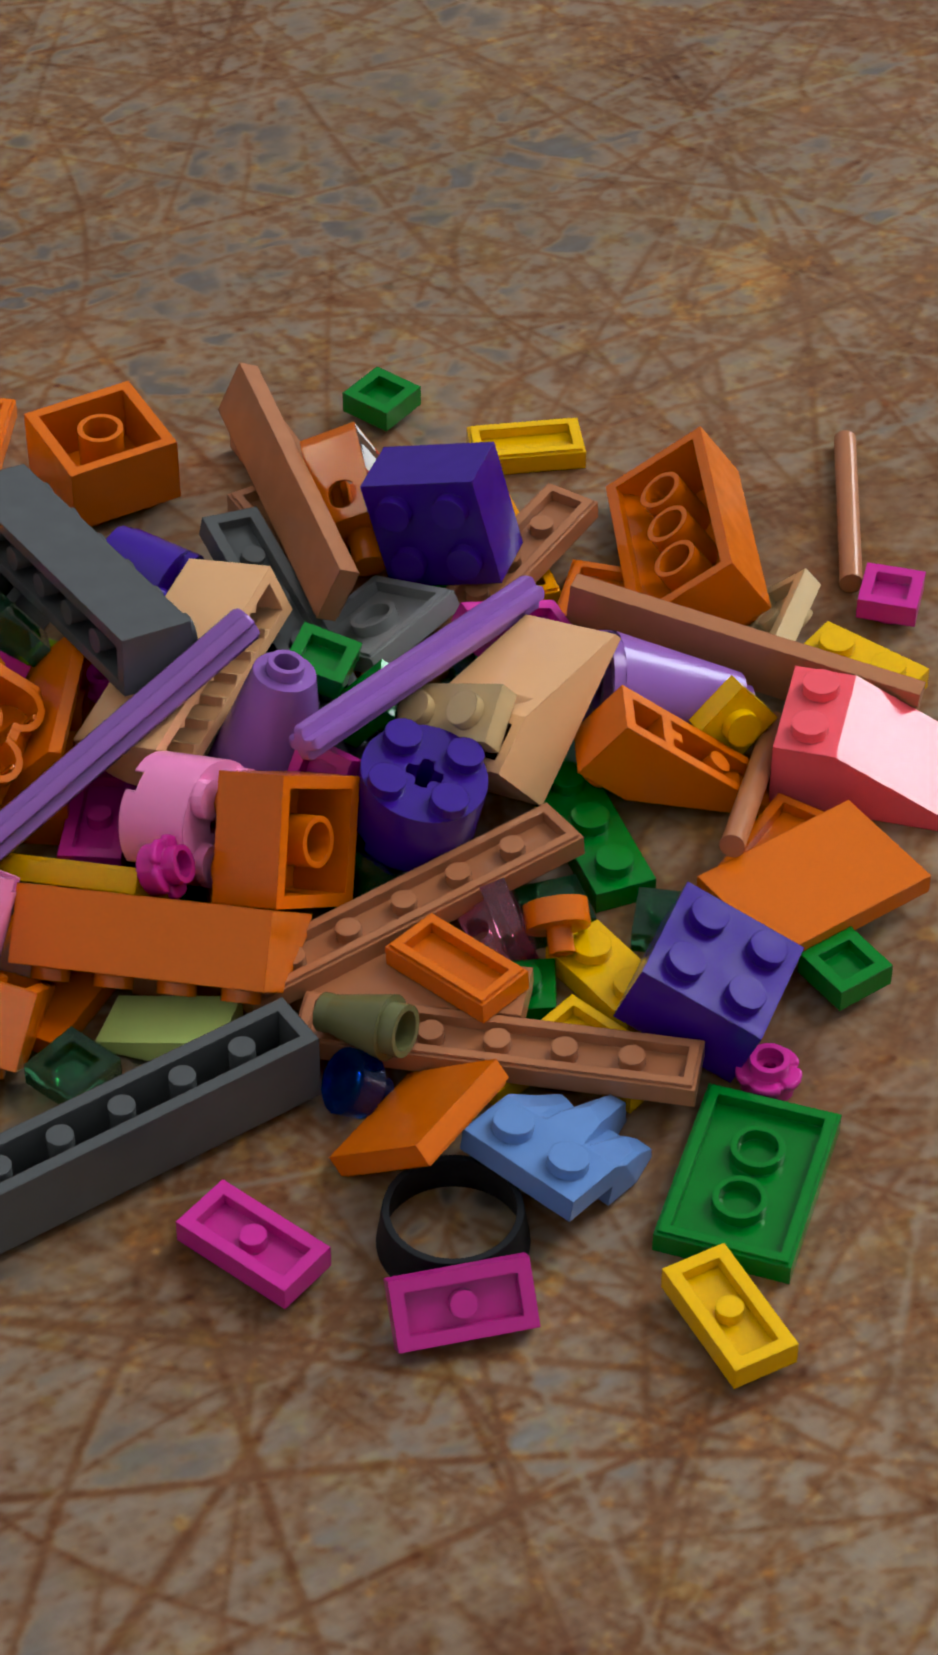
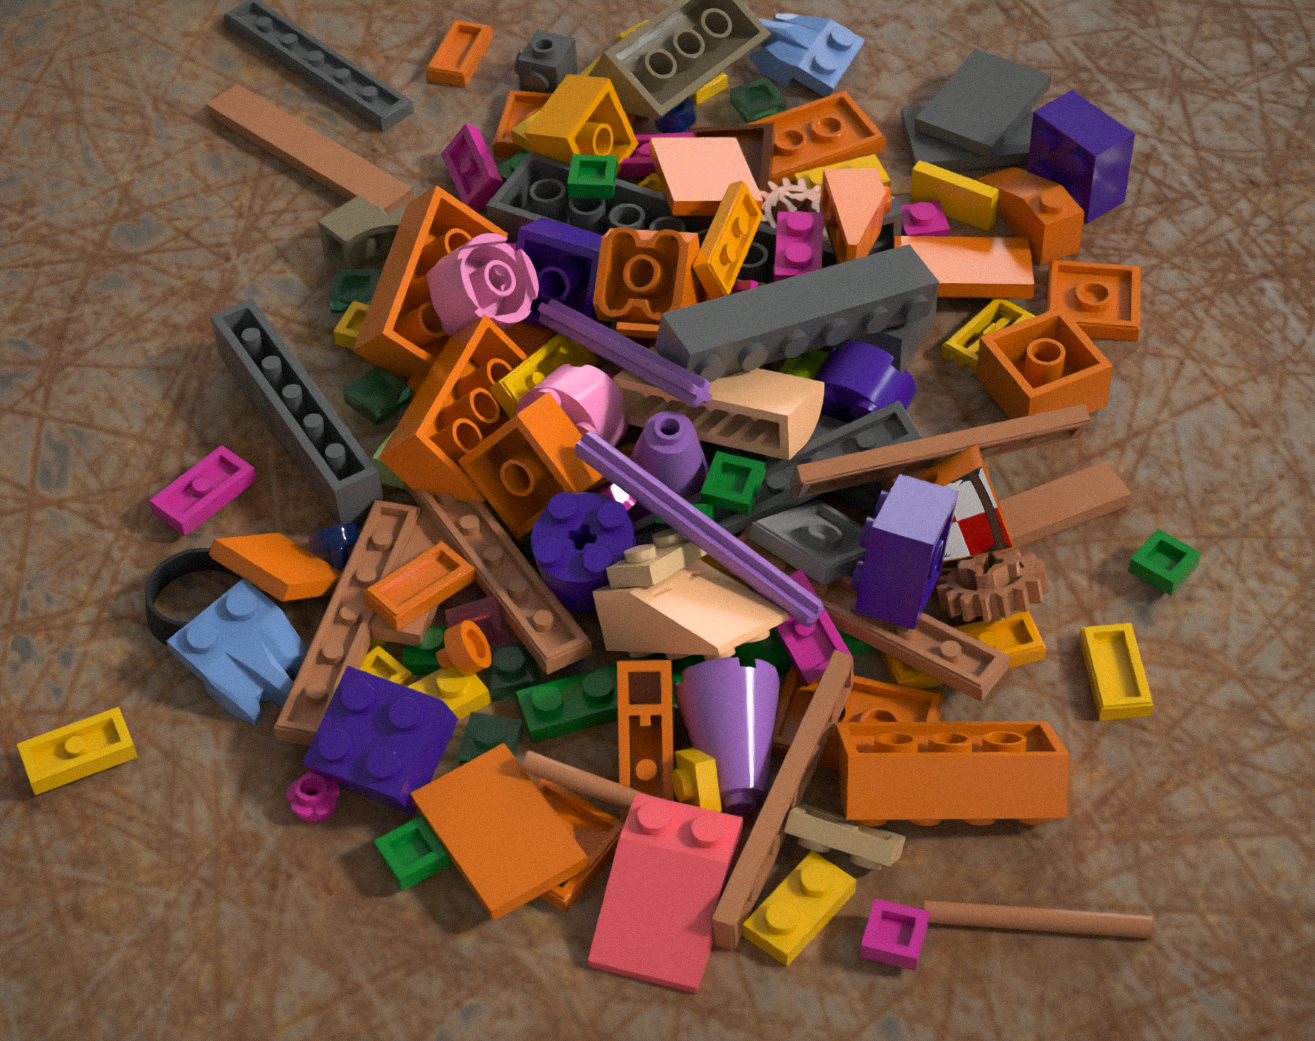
camera: 95 degrees right, 5 degrees up
dark pink plate [136,834,195,899] -> none
olive cone [312,992,419,1061] -> none
dark pink plate [383,1252,541,1354] -> none
green tile [652,1083,842,1284] -> none

